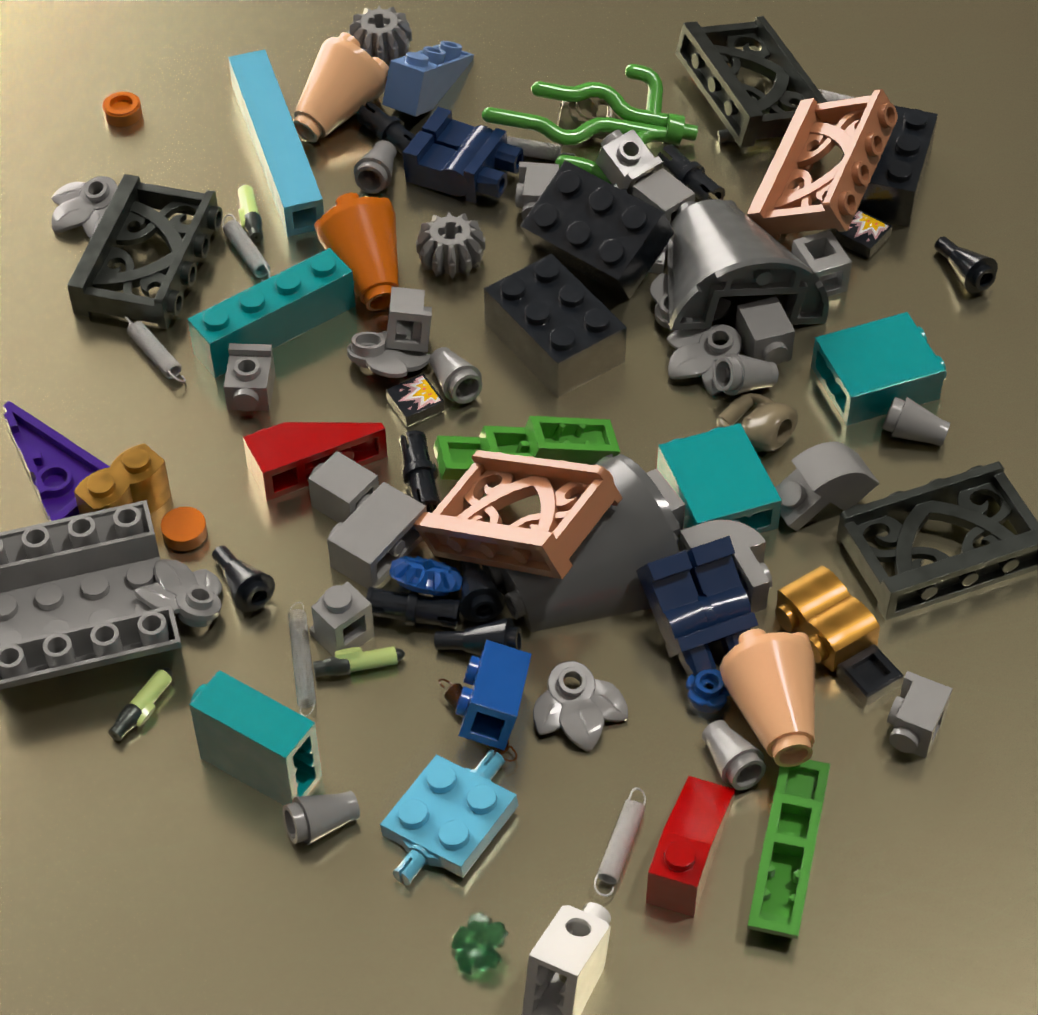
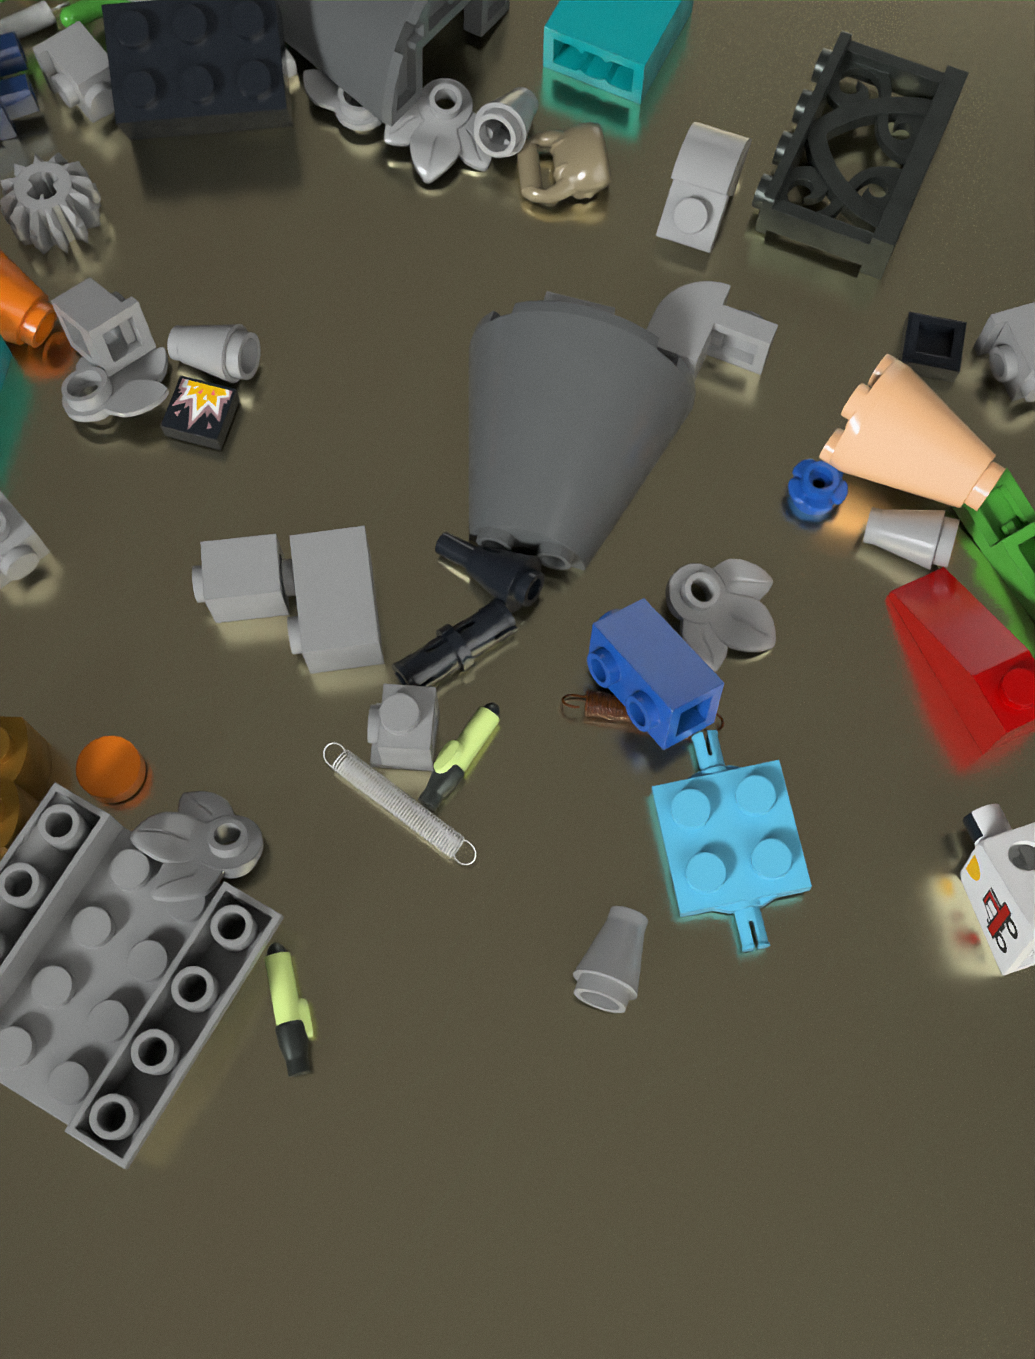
camera: 45 degrees left, 20 degrees up
teal brick [189,670,322,805] -> none
black cone [212,545,275,612] -> none
red slope [243,422,388,501] -> none
blue gear [389,556,463,596] -> none
black pin [399,430,441,513] -> none
nougat fence [413,450,623,579] -> none
bright green slope [433,416,620,480] -> none
black cone [434,617,522,656] -> none
clear green plant [451,912,509,976] -> none
black brick [484,254,627,398] -> none
white piece [594,787,646,897] -> none
dark blue hips [636,535,759,676] -> none
teal brick [657,423,782,533] -> none
light grey brick [735,296,795,365] -> none
pearl gold brick [775,565,880,671] -> none
light grey cone [882,397,950,447] -> none

